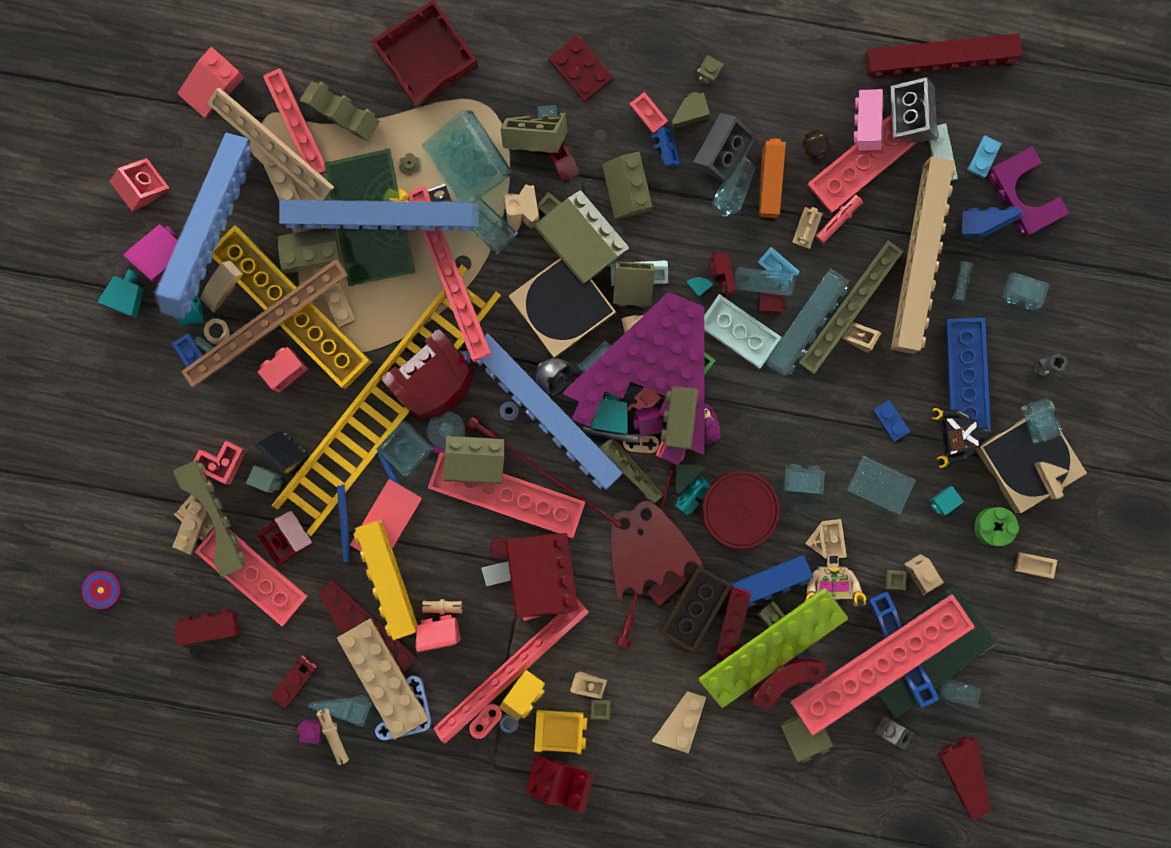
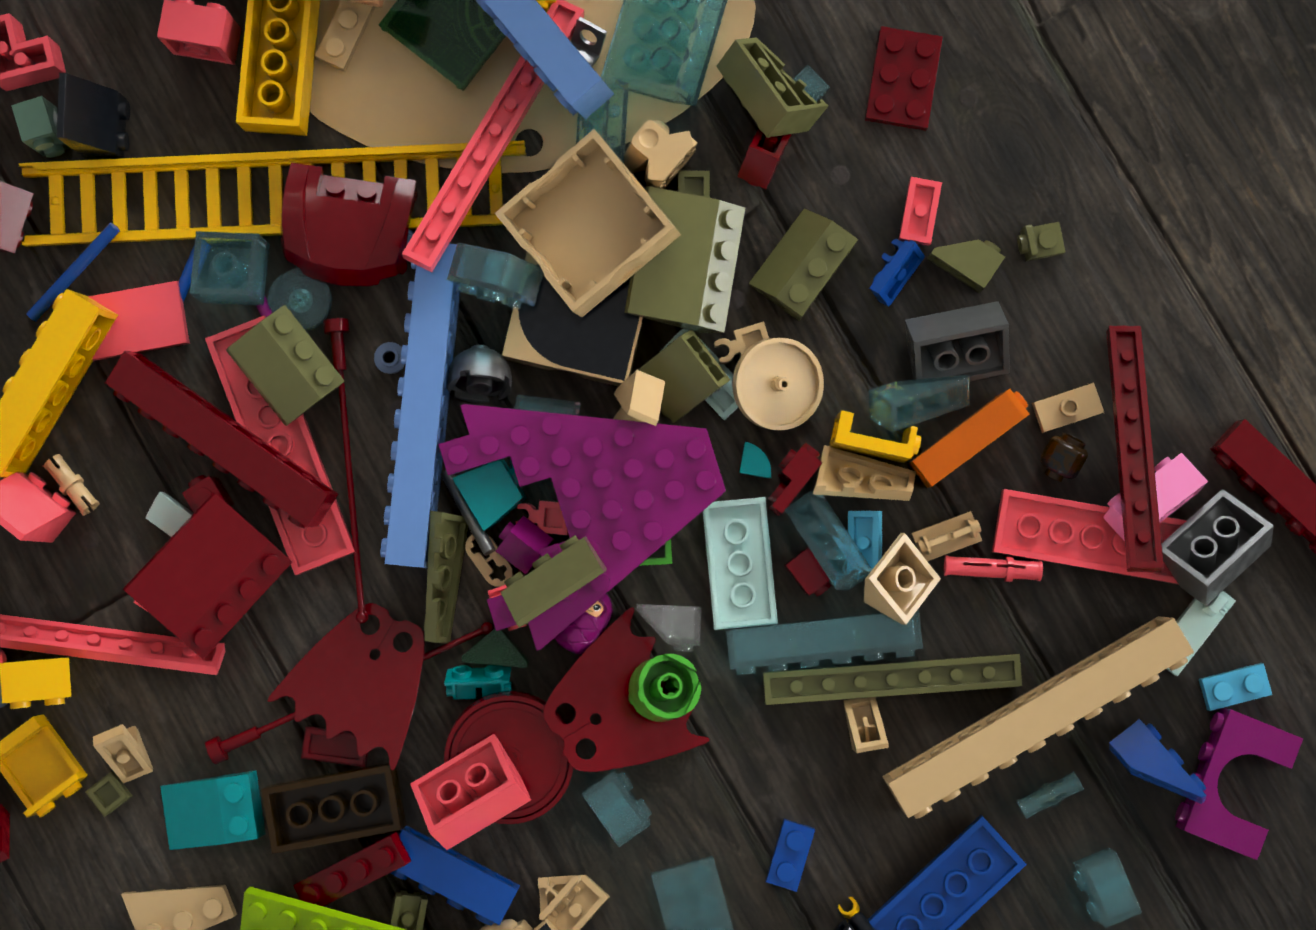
camera: 50 degrees right, 0 degrees up
none -> dark red brick [105,351,339,528]
none -> teal slope [160,770,266,850]
none -> coral slope [410,734,531,850]
none -> clear light blue brick [447,243,544,309]
none -> tan tile [495,129,681,317]
none -> dark red piece [543,607,710,772]
none -> tan slope [614,370,665,426]
none -> bright green brick [628,653,701,722]
none -> clear slope [637,604,701,652]
none -> tan plate [714,321,769,364]
none -> tan piece [732,338,824,430]
none -> tan wing [813,445,916,501]
none -> yellow panel [829,411,921,463]
none -> tan slope [864,533,941,625]
none -> tan plate [1032,383,1104,433]
none -> dark red plate [1106,326,1164,572]

